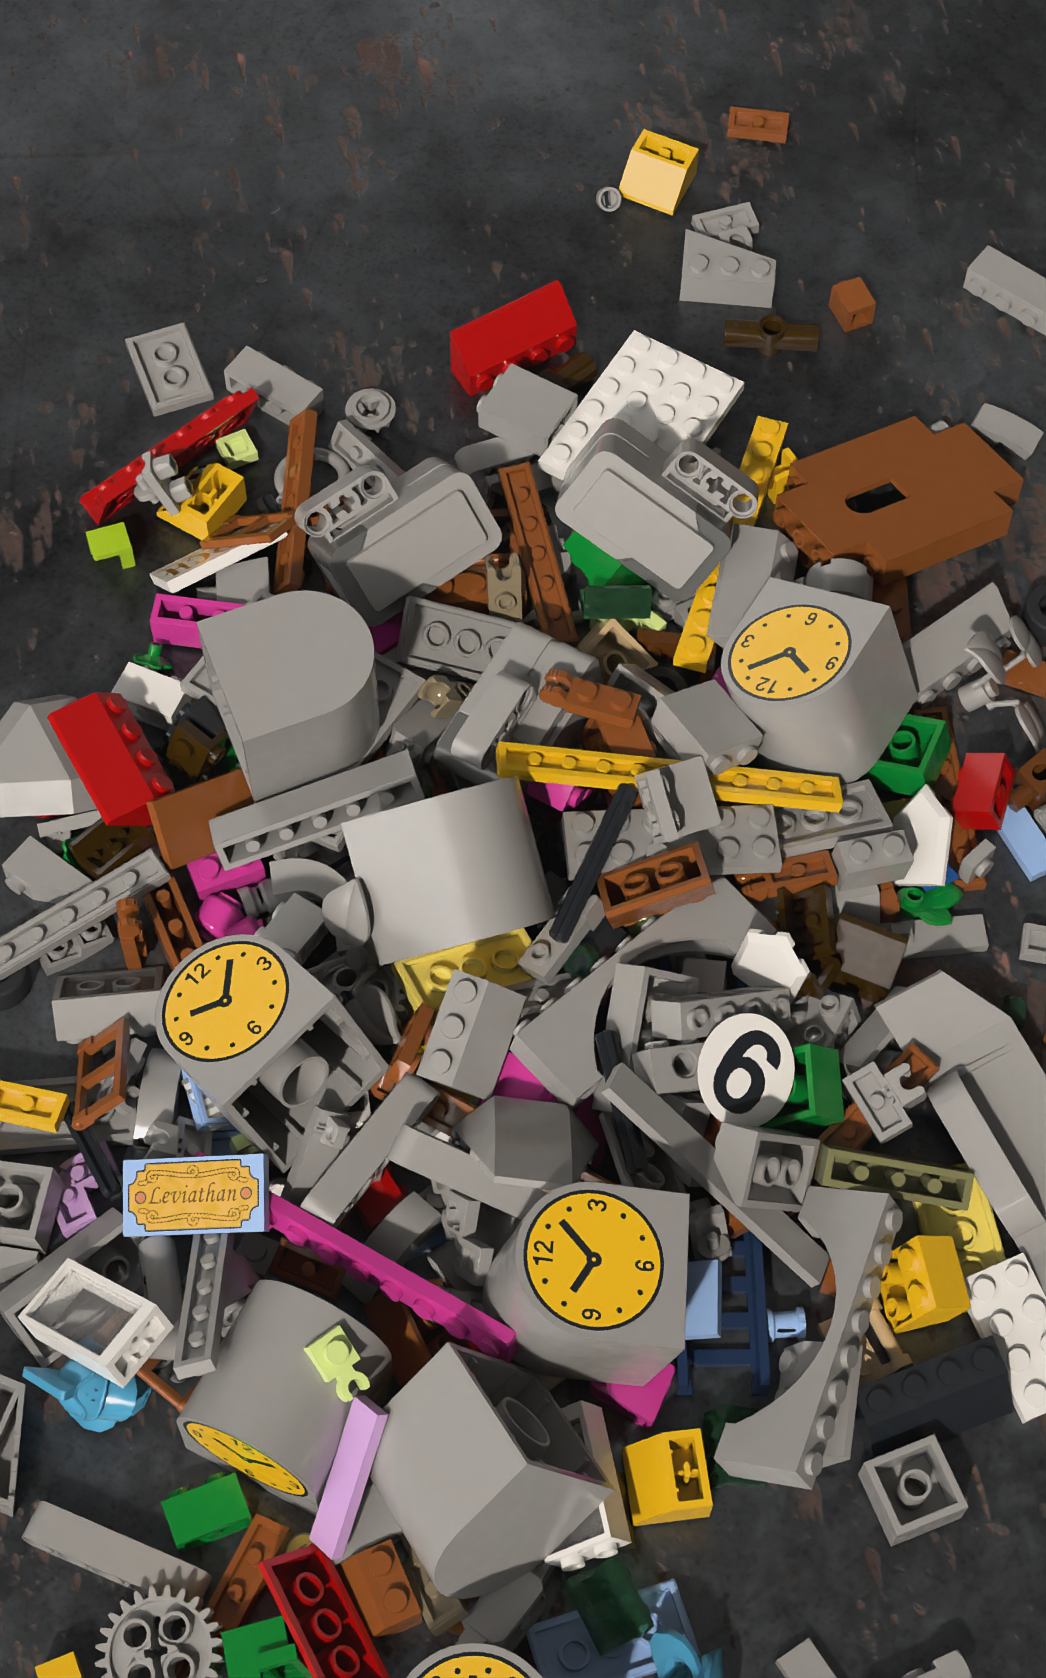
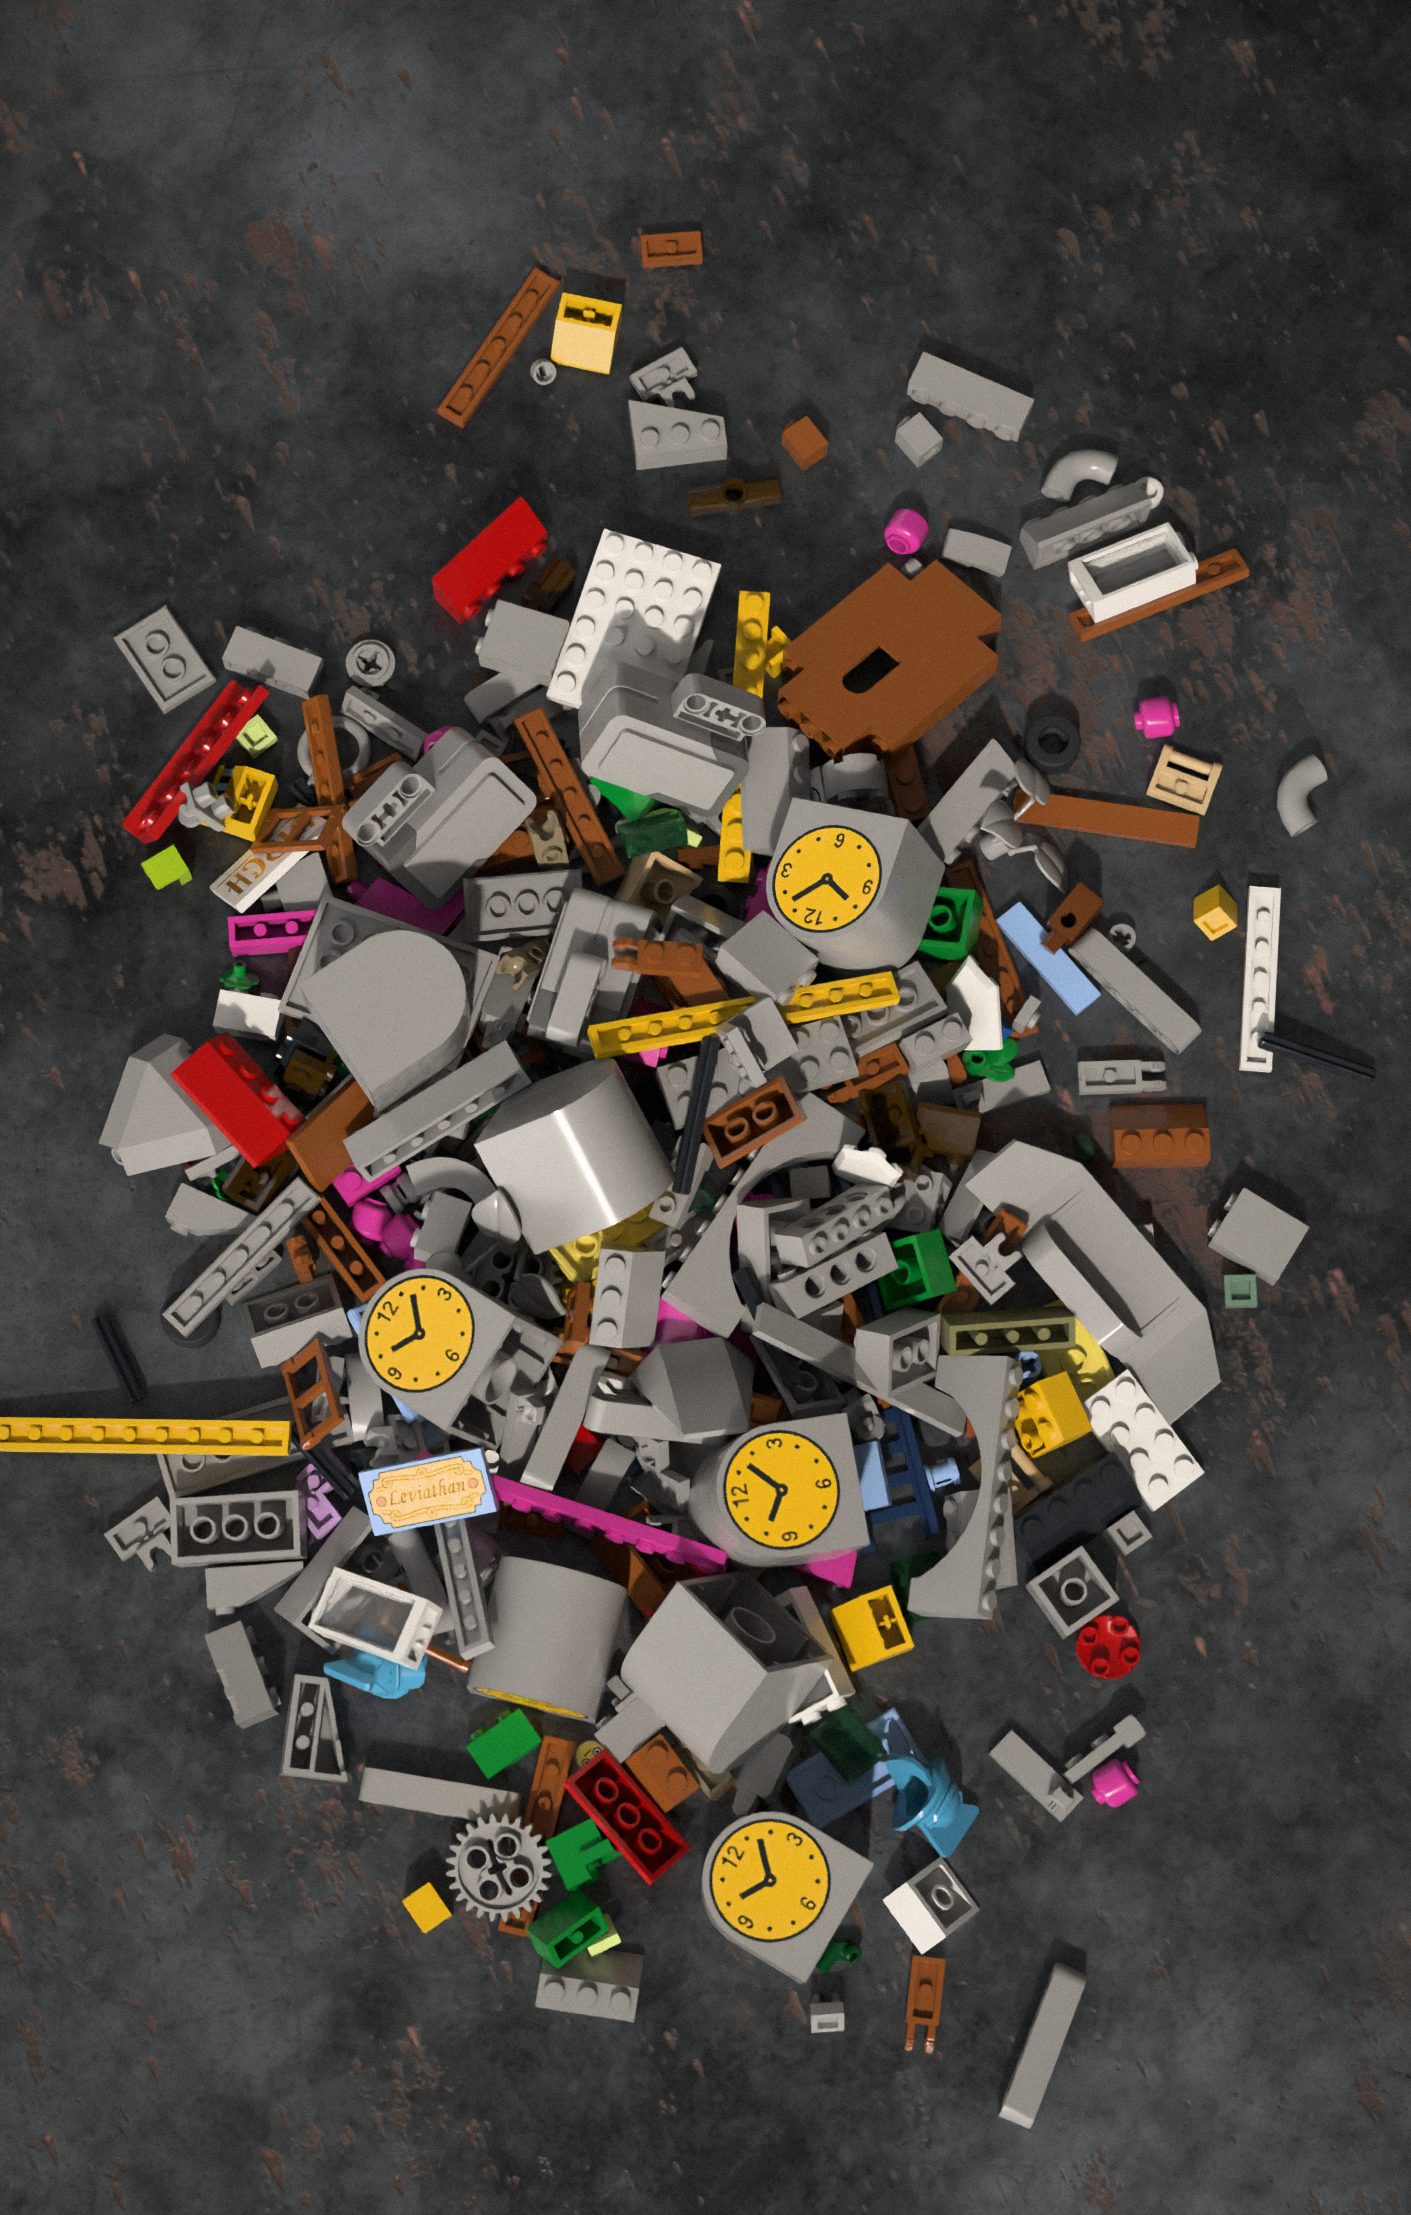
camera: 15 degrees left, 15 degrees up
yellowish green plate [303,1325,370,1402] -> none
lavender tile [309,1395,388,1560] -> none
white sticker [697,1013,795,1126] -> none
red brick [950,753,1016,830] -> none
none -> dark orange tile [437,267,561,429]
none -> dark pink head [884,509,929,555]
none -> light grey brick [895,412,943,468]
none -> light blue bush [1014,1351,1042,1384]
none -> red dish [1076,1614,1141,1680]
none -> light grey plate [1106,1510,1152,1556]

